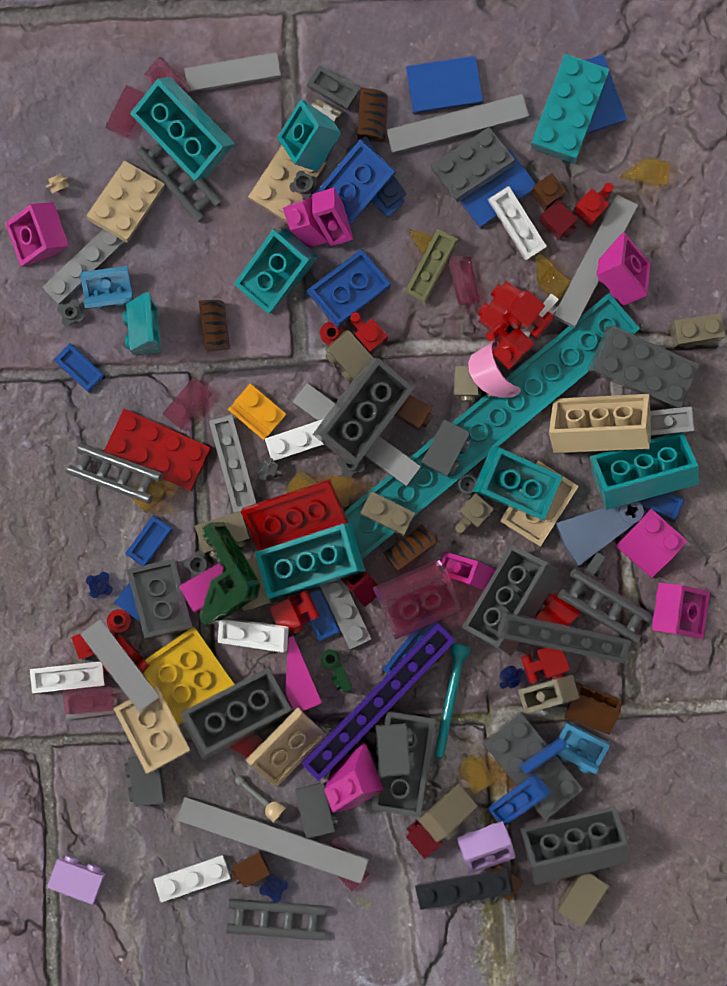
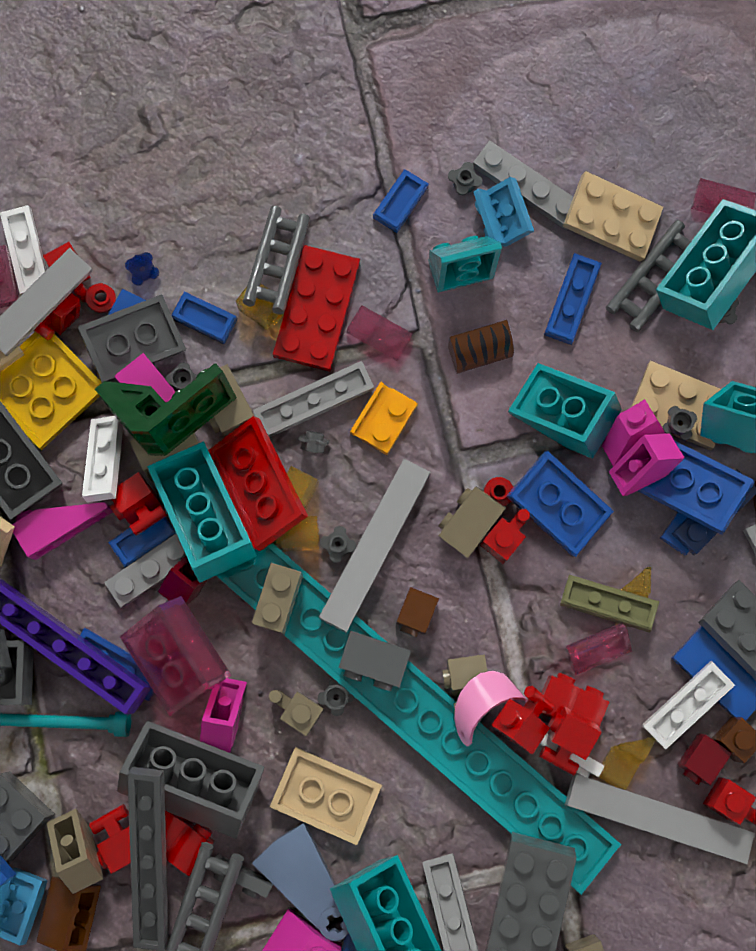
camera: 80 degrees right, 5 degrees down
dark pink slope [5,202,69,267] -> none
tan plate [46,174,69,193] -> none
white plate [265,419,324,461] -> none
dark grey brick [312,358,414,465] -> none
dark green plate [321,649,353,693] -> none
reddish brown brick [383,524,436,572] -> none
teal slope [473,447,563,521] -> none
clear blue plate [499,666,524,689] -> none
tan slope [549,394,651,453] -> none
dark pink slope [596,232,651,306] -> none
none -> blue tile [544,253,602,345]

